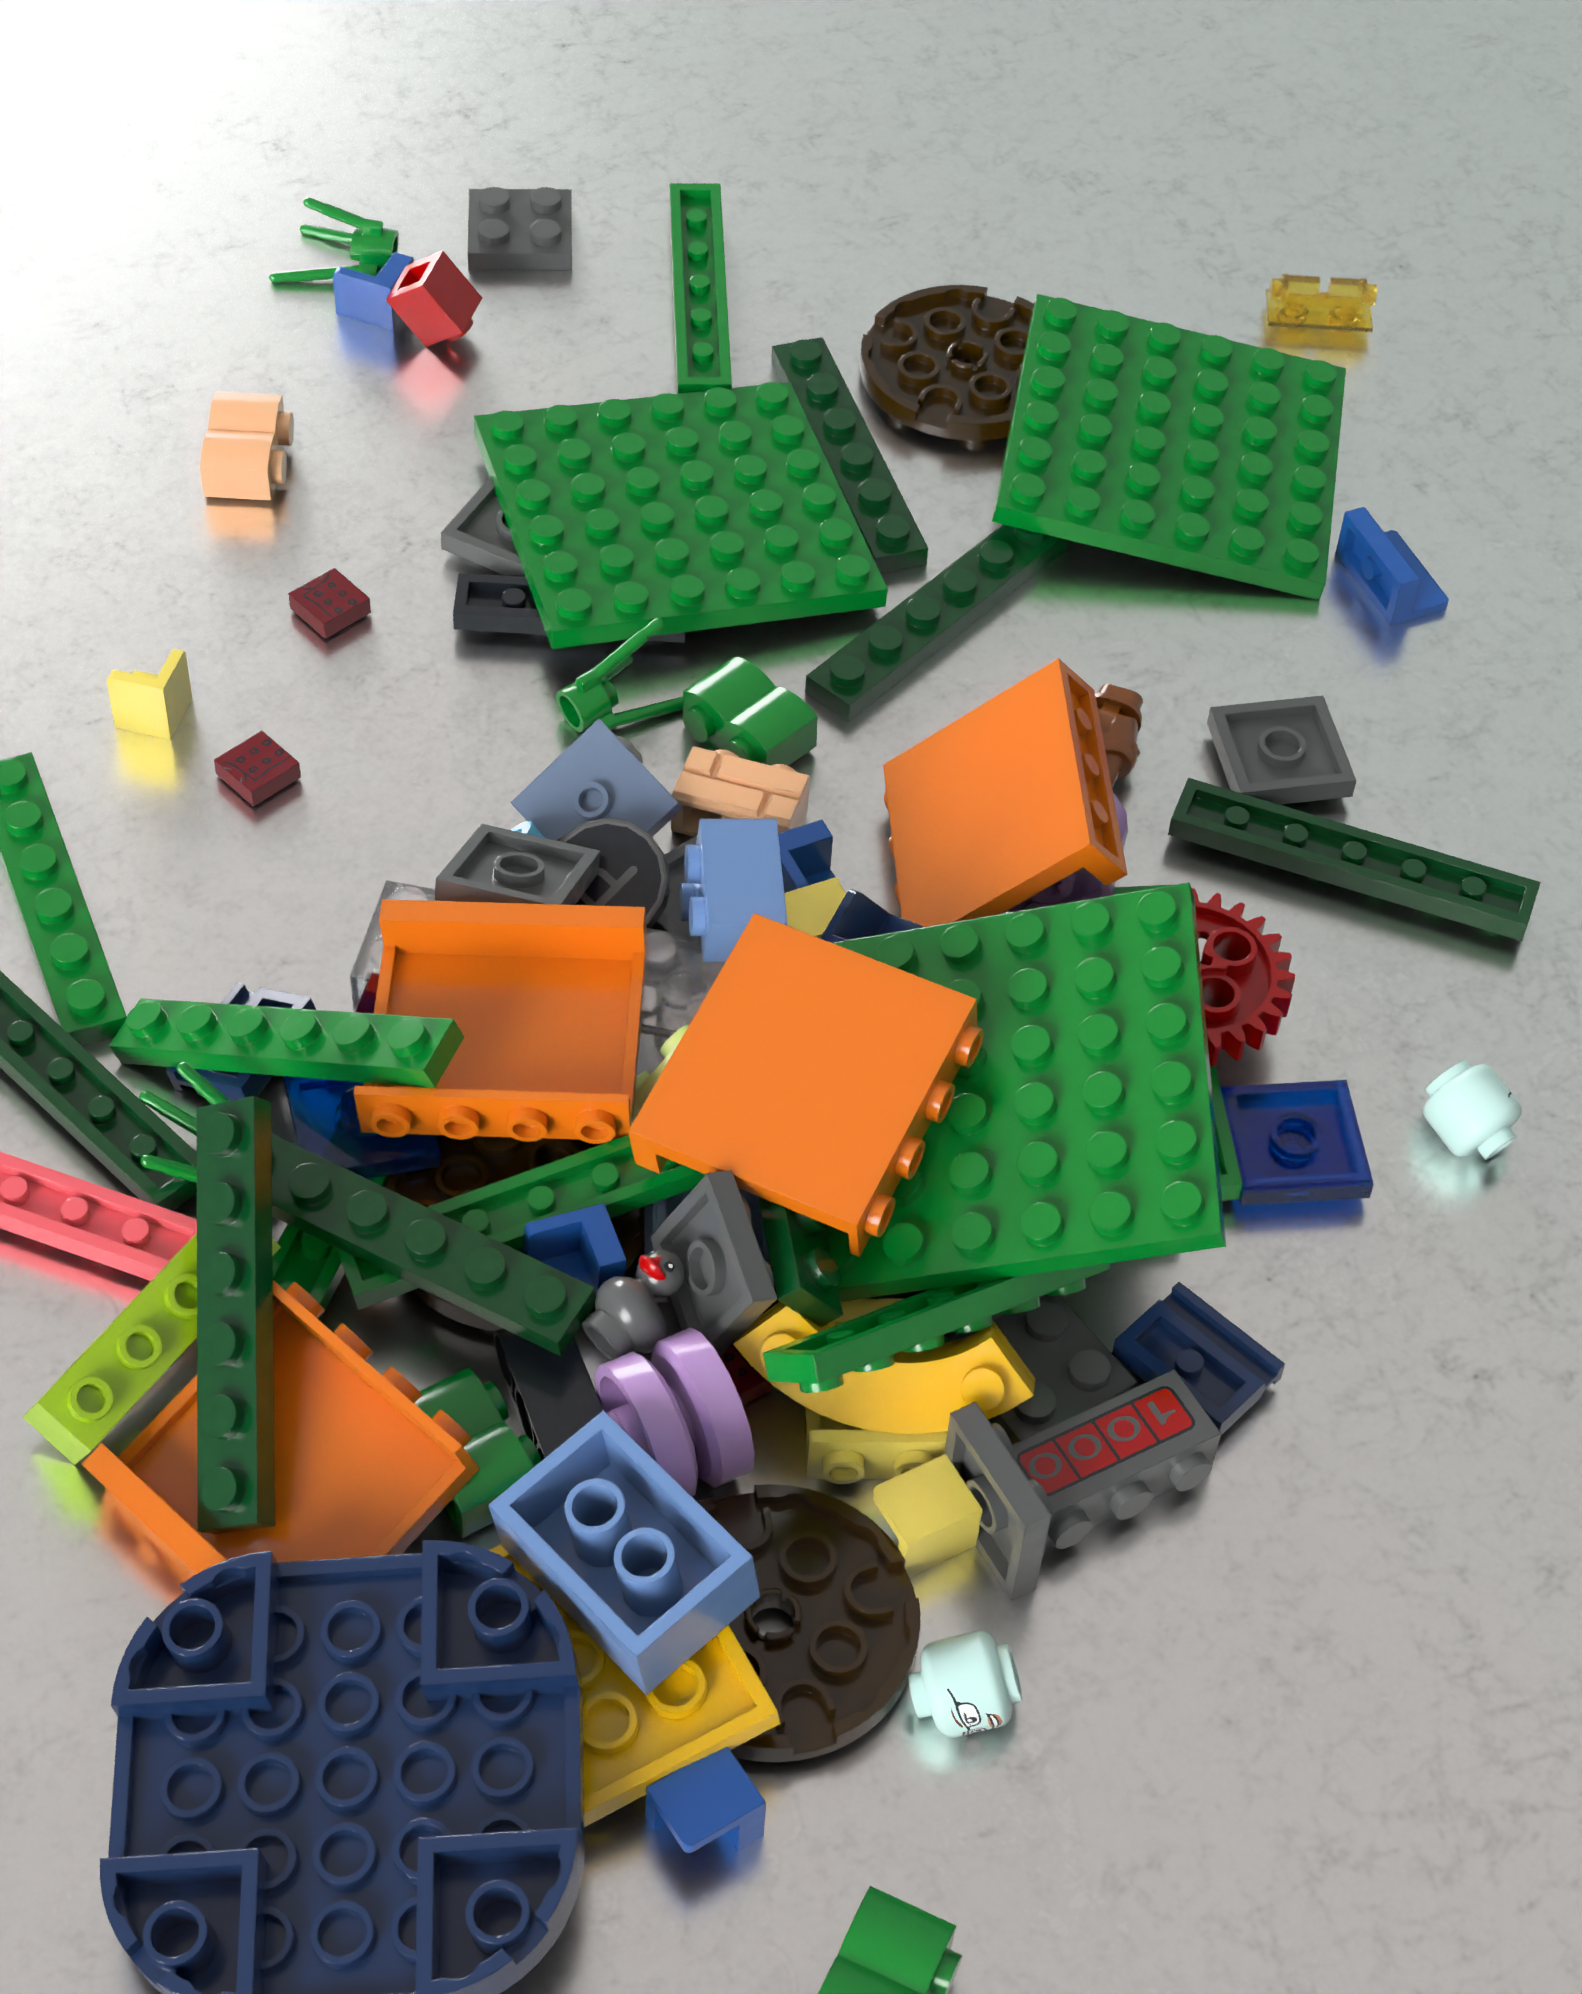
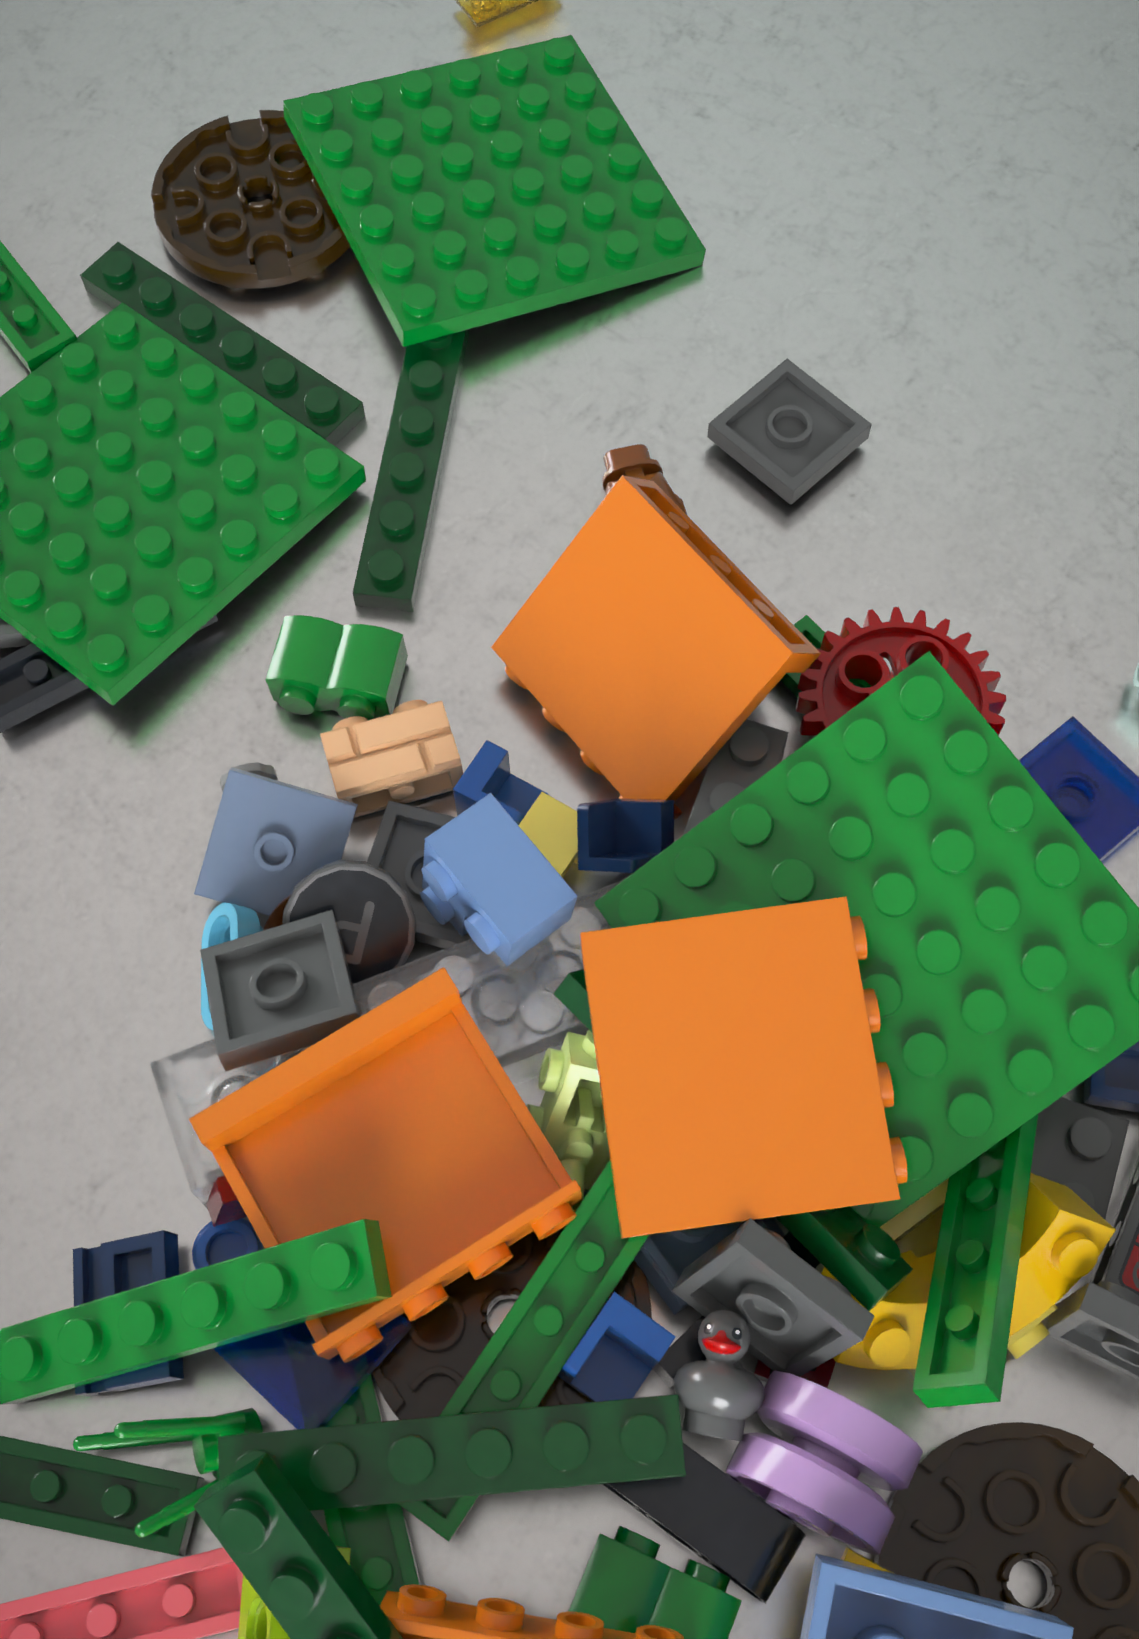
camera: 30 degrees left, 15 degrees up
green plant [556,618,683,733] -> none
light yellow panel [873,1454,983,1578] -> none
dark green plate [1168,778,1541,941] -> none
blue panel [1335,507,1449,626] -> none

